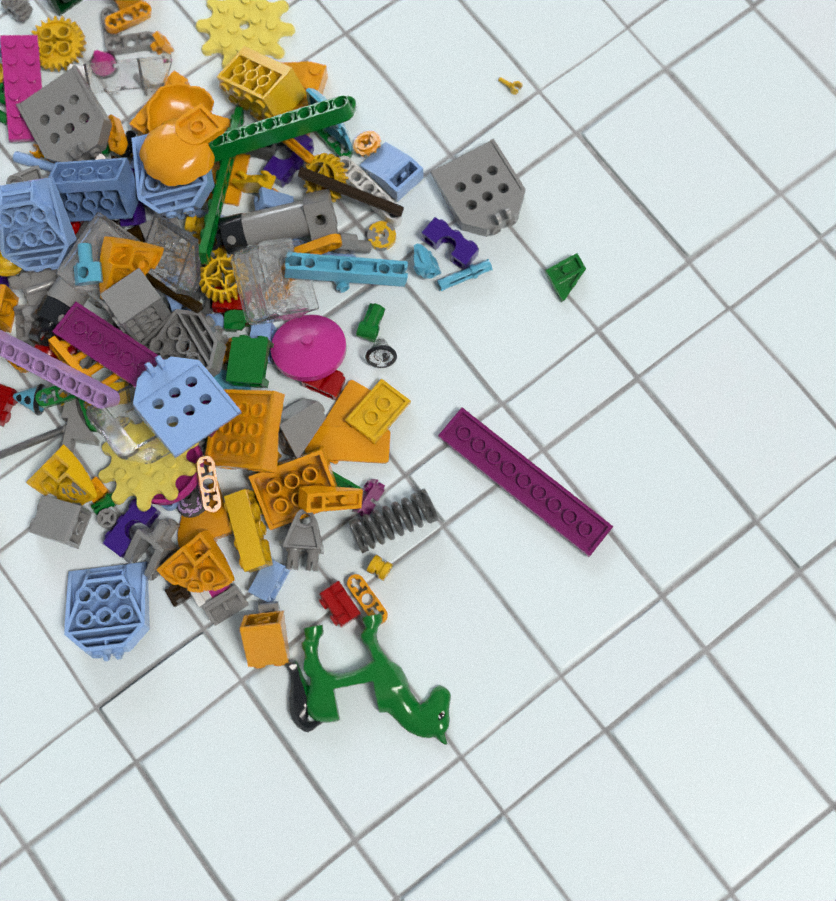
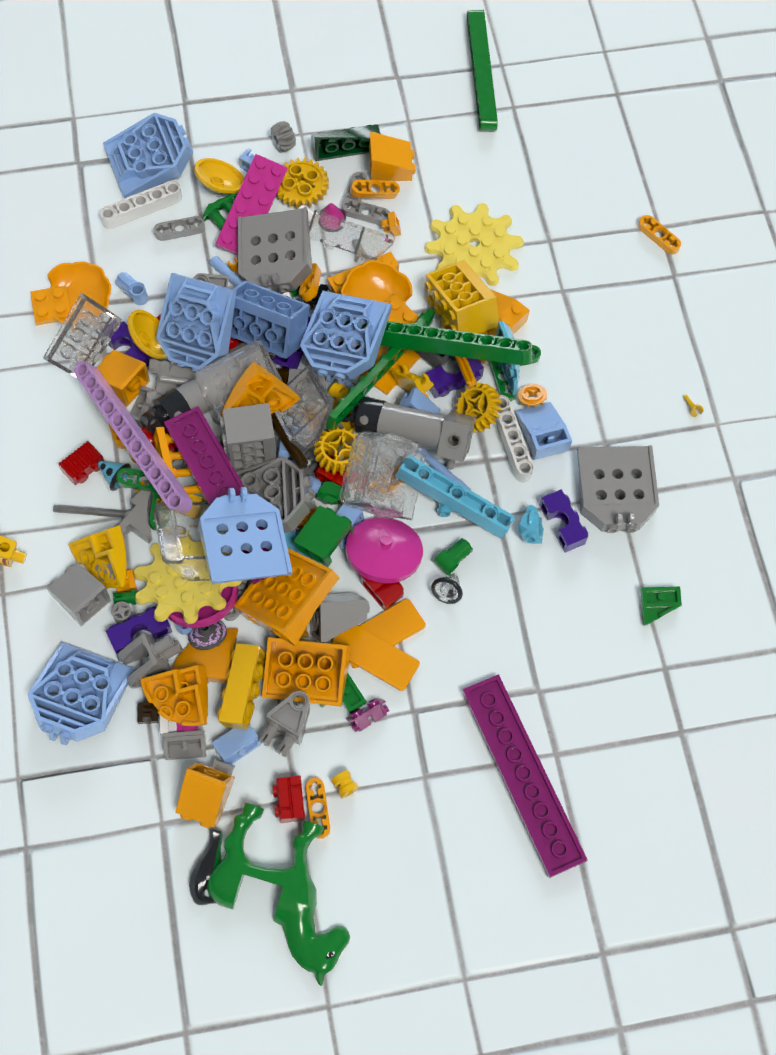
camera: 20 degrees right, 10 degrees down
medium azure piece [73,243,103,286] -> none
light orange animal [139,104,225,186] -> none
beam [195,456,221,512] -> none
light orange beam [292,234,343,255] -> none
dark brown axle [298,167,404,217] -> none
light orange slope [298,485,363,513] -> none
light grey piece [333,232,372,255] -> none
yellow tile [345,378,411,445] -> none
dark grey piece [348,488,438,553] -> none
yellow piece [367,221,396,251] -> none
medium azure pin [437,259,493,291] -> none

